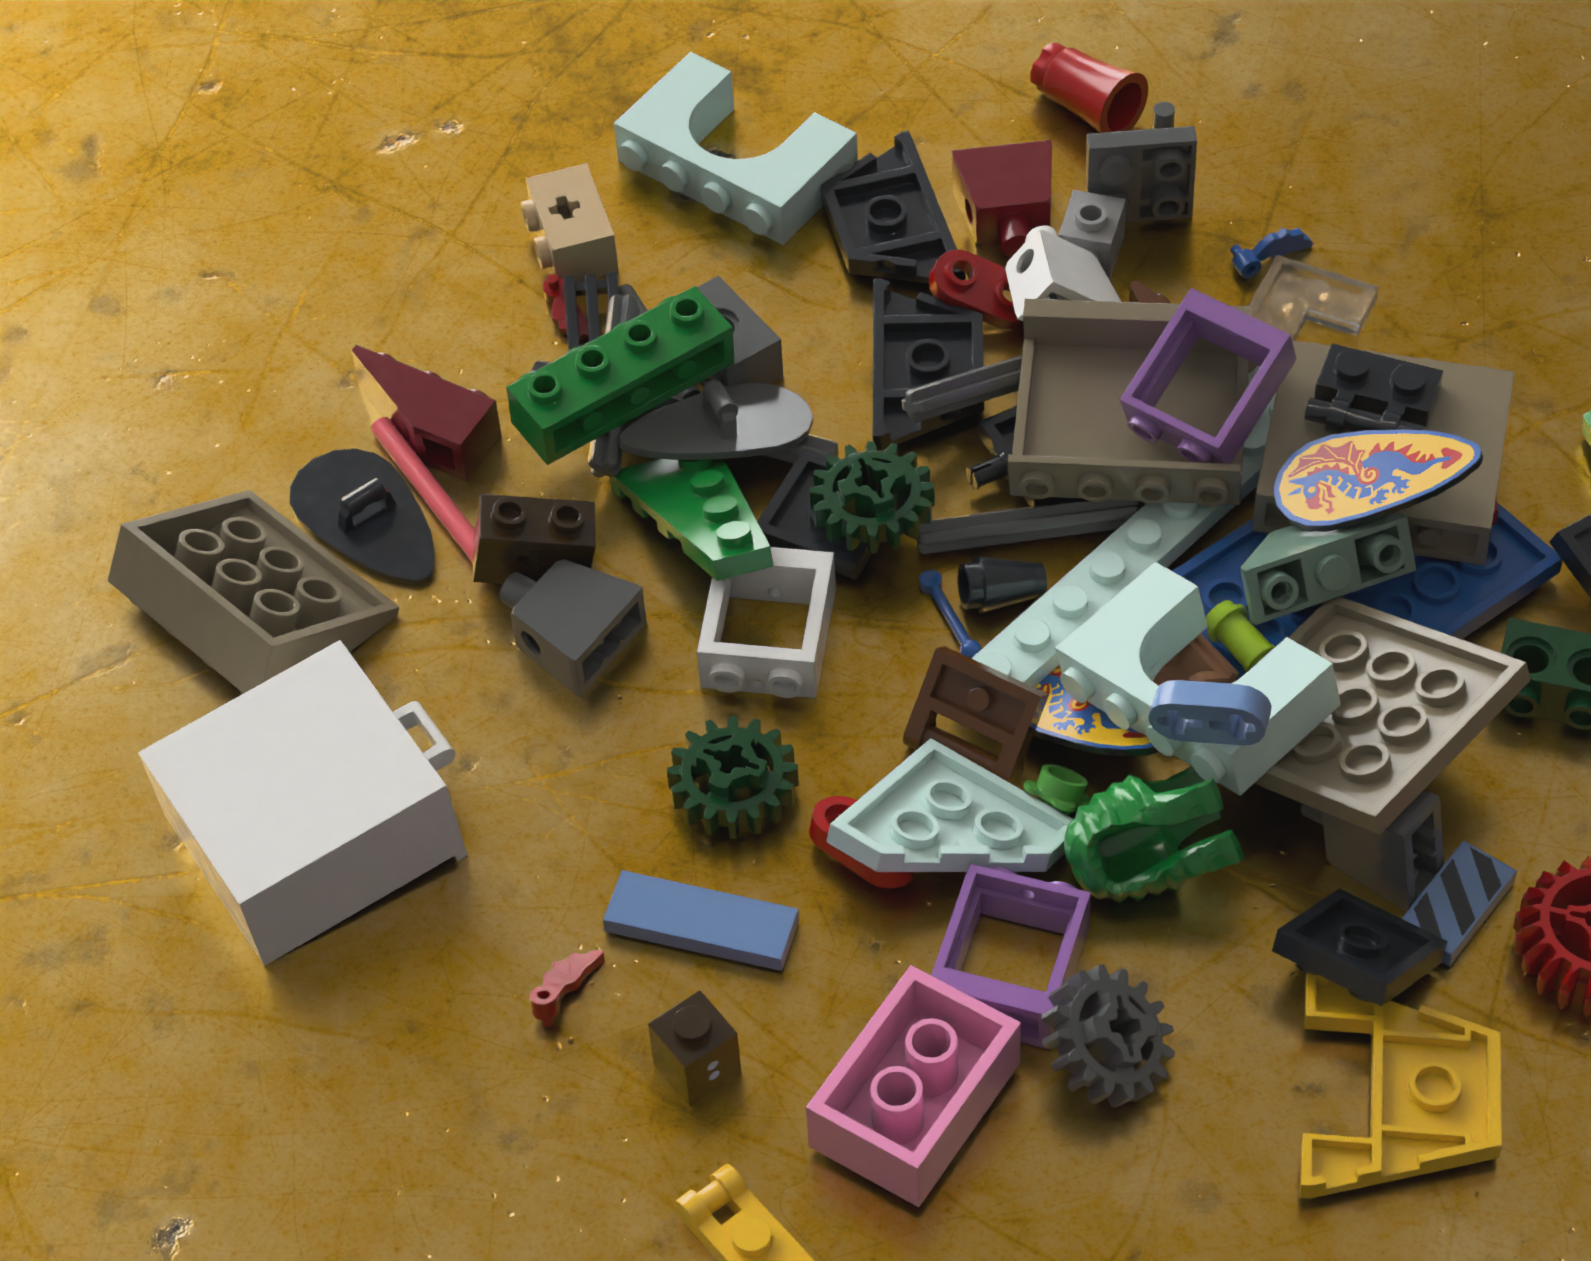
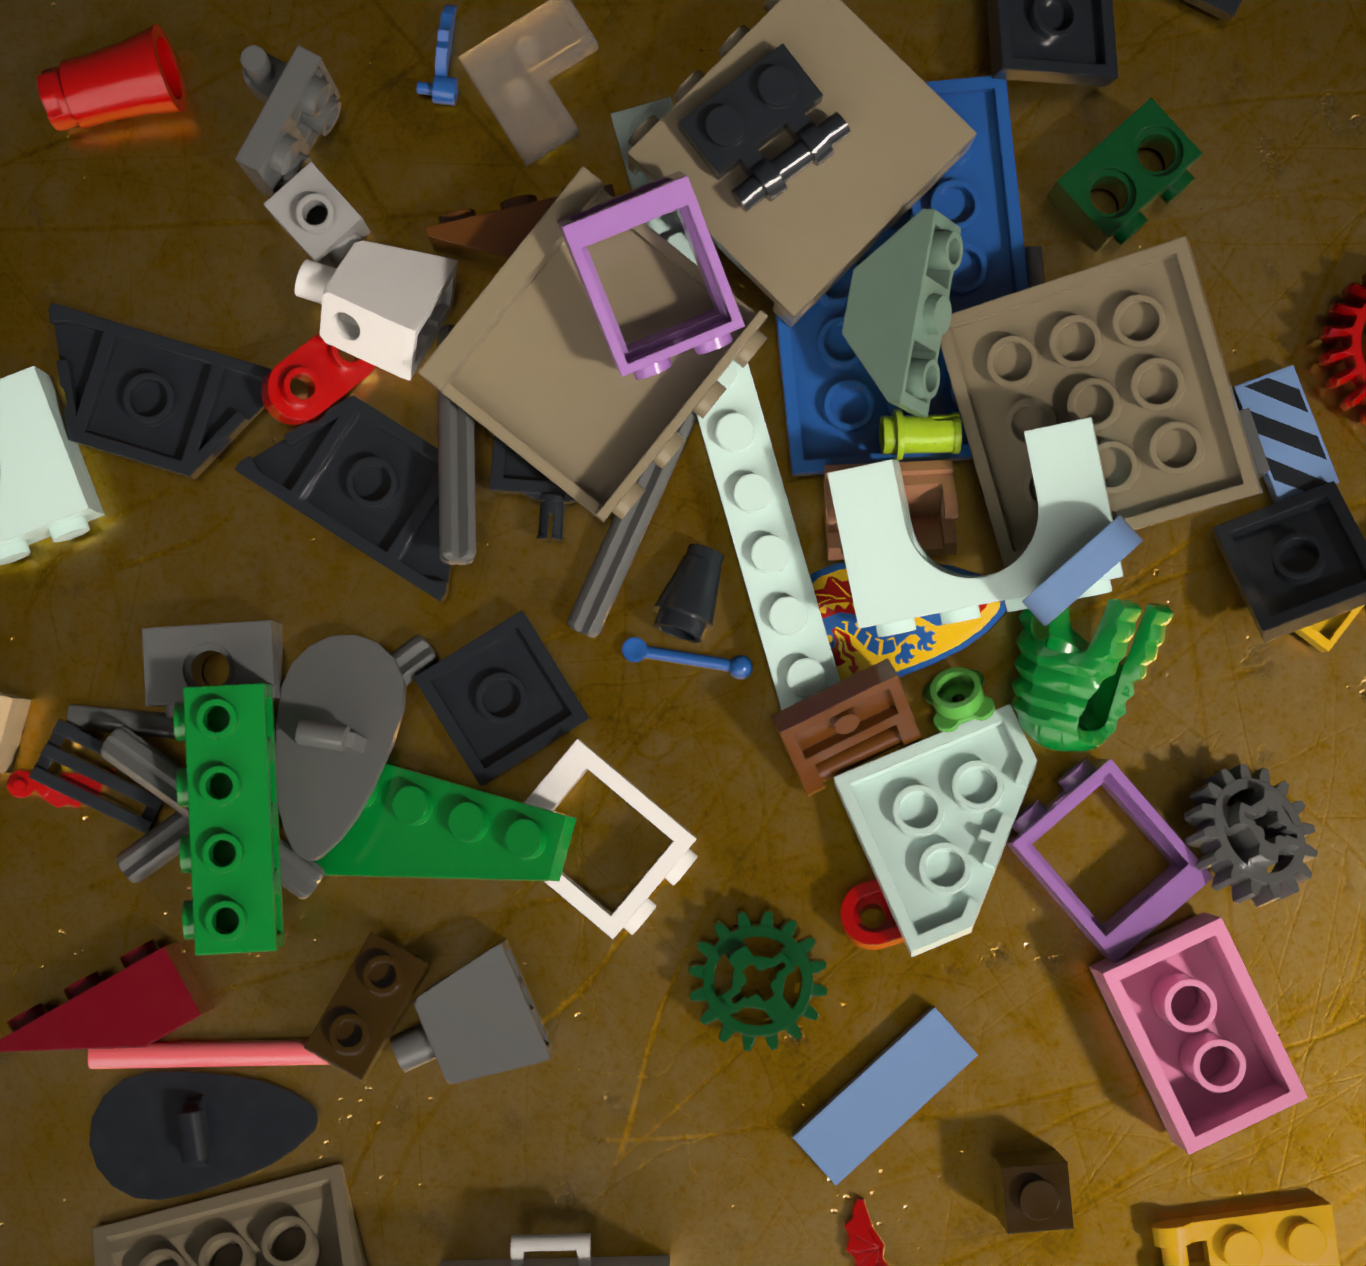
camera: 60 degrees left, 35 degrees up
dark green gear [809,441,935,554] -> none
dark red torso [951,140,1052,258] -> none
shield [1273,430,1483,531] -> none

